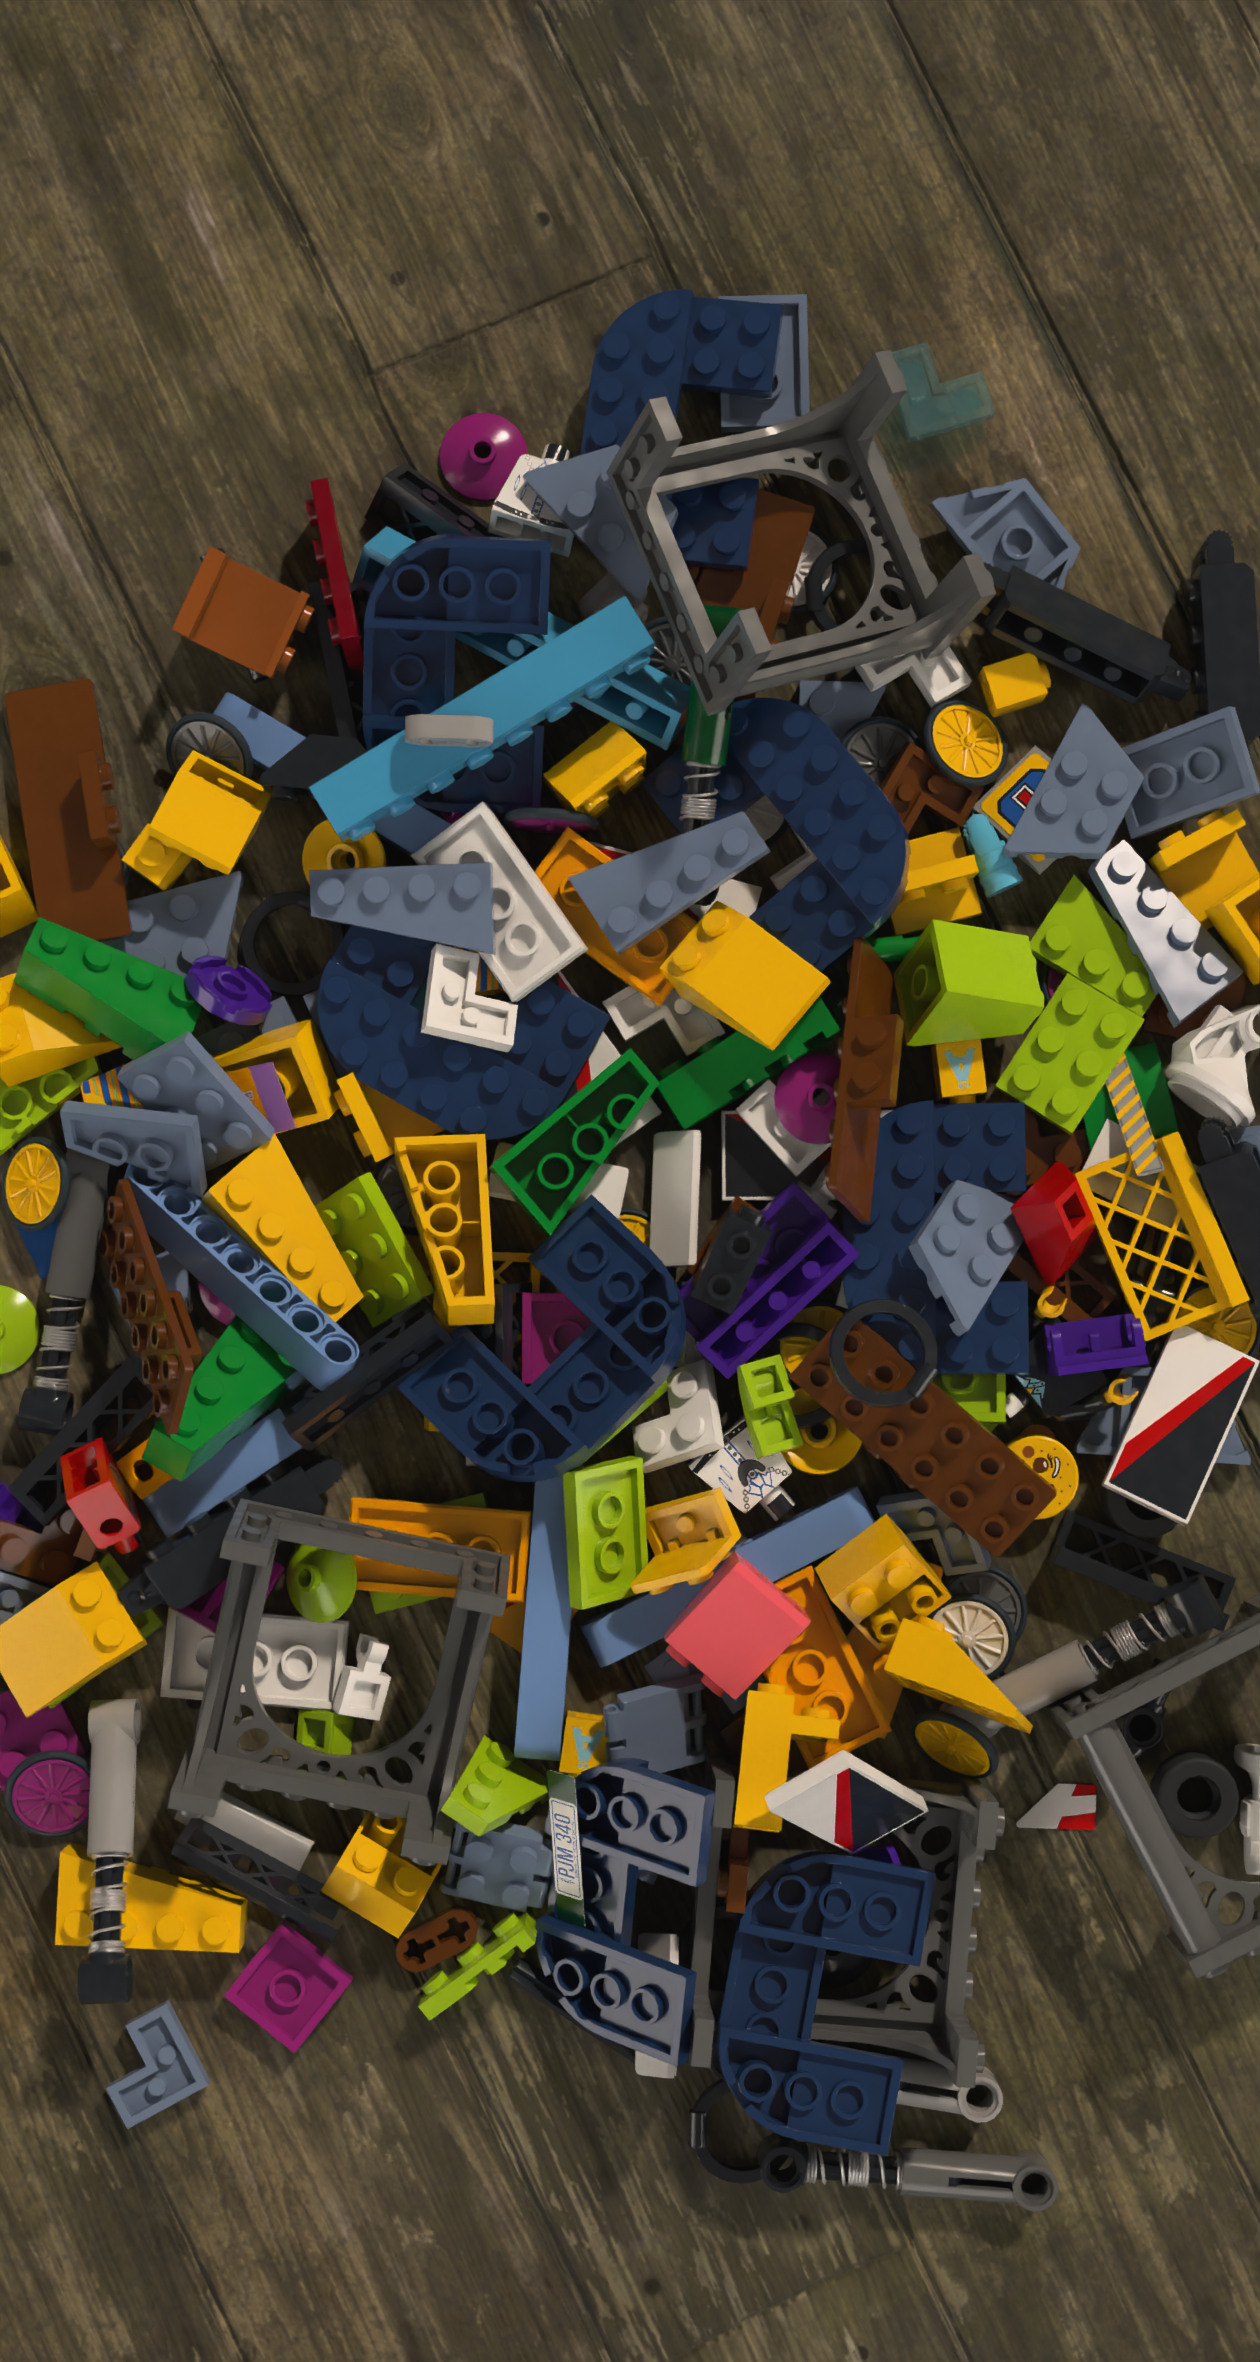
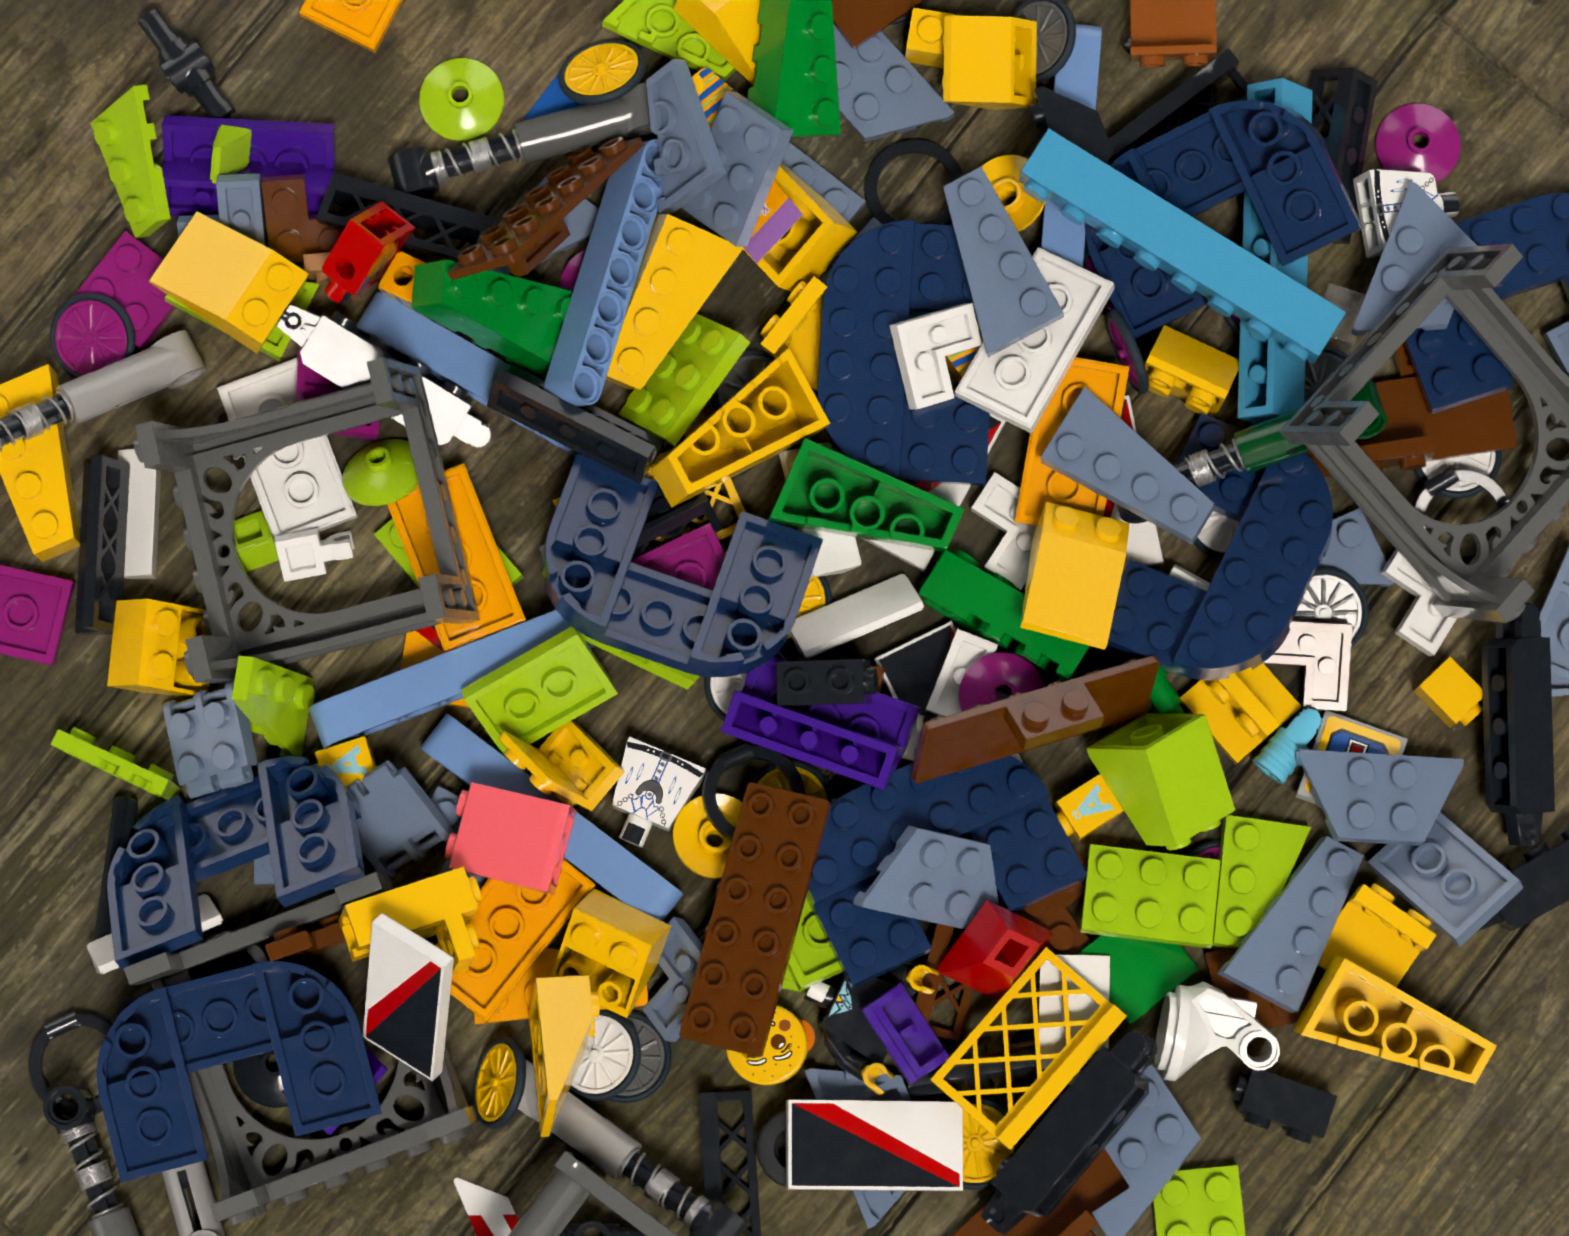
camera: 65 degrees right, 5 degrees down
dark purple tile [185,956,273,1025] -> none
dark red wing [305,478,364,681] -> none
reddish brown beam [396,1905,478,1972] -> none
light grey beam [404,714,494,747] -> none
sticker [547,1770,585,1927] -> none
white plate [632,1359,724,1473] -> none
lime slope [737,1354,804,1460] -> none
black piece [829,1299,938,1408] -> none
yellow wheel [924,700,1008,787] -> none
sticker [1105,1053,1165,1177] -> none

